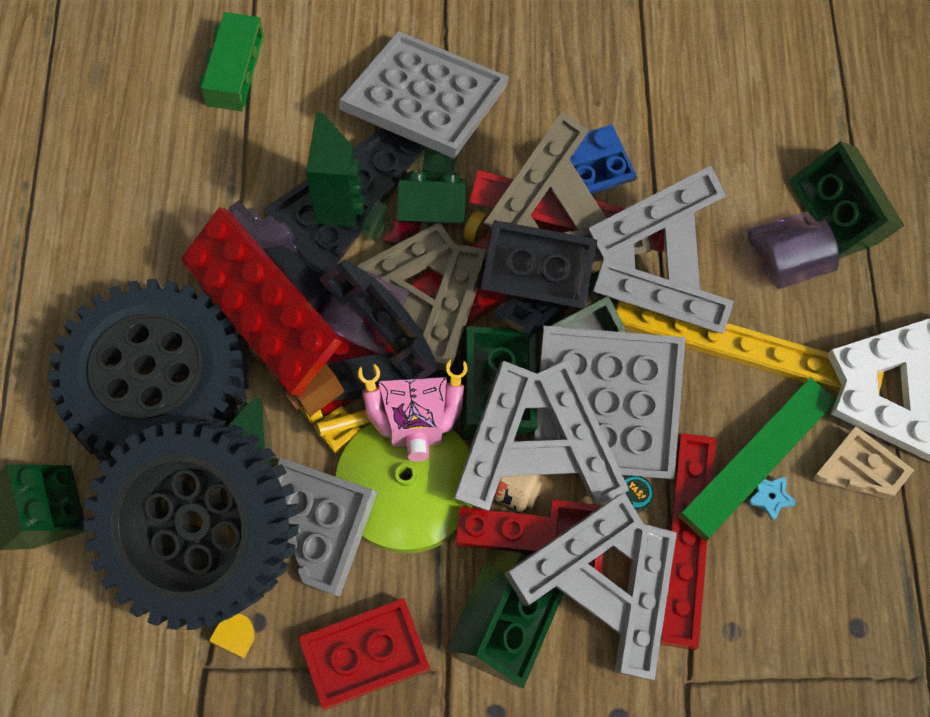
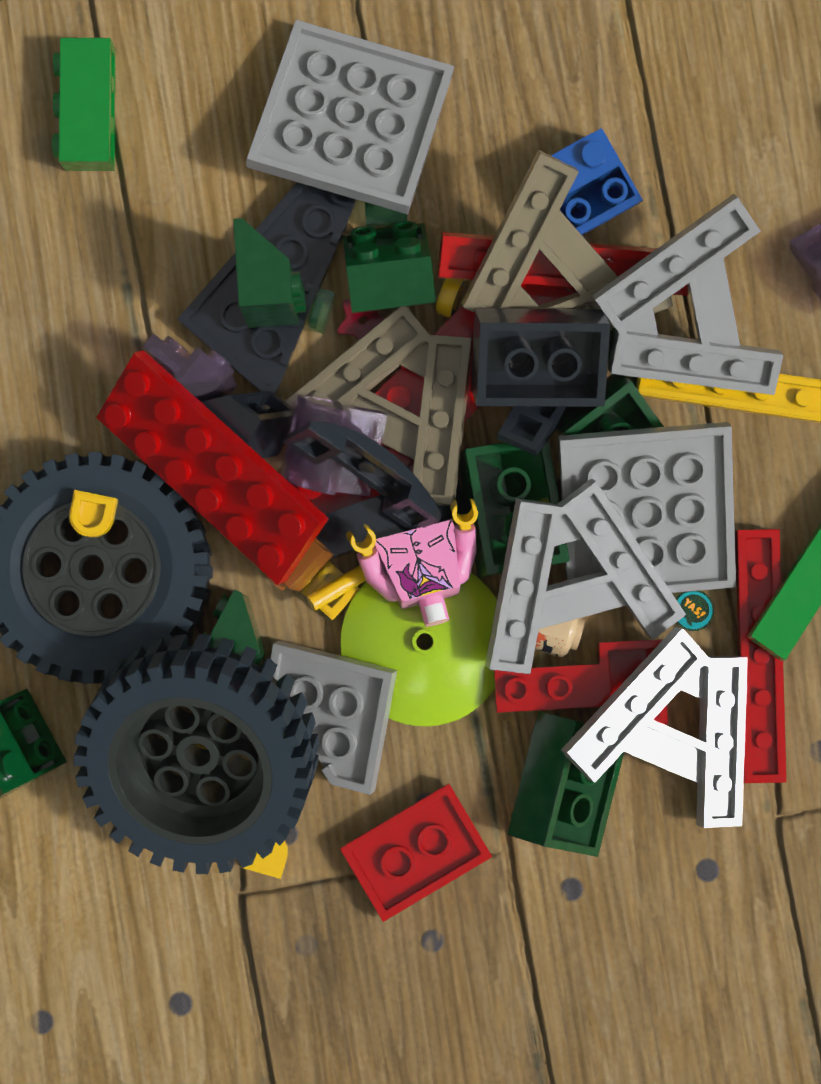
camera: 10 degrees left, 20 degrees up
none -> yellow tile [69,490,118,538]

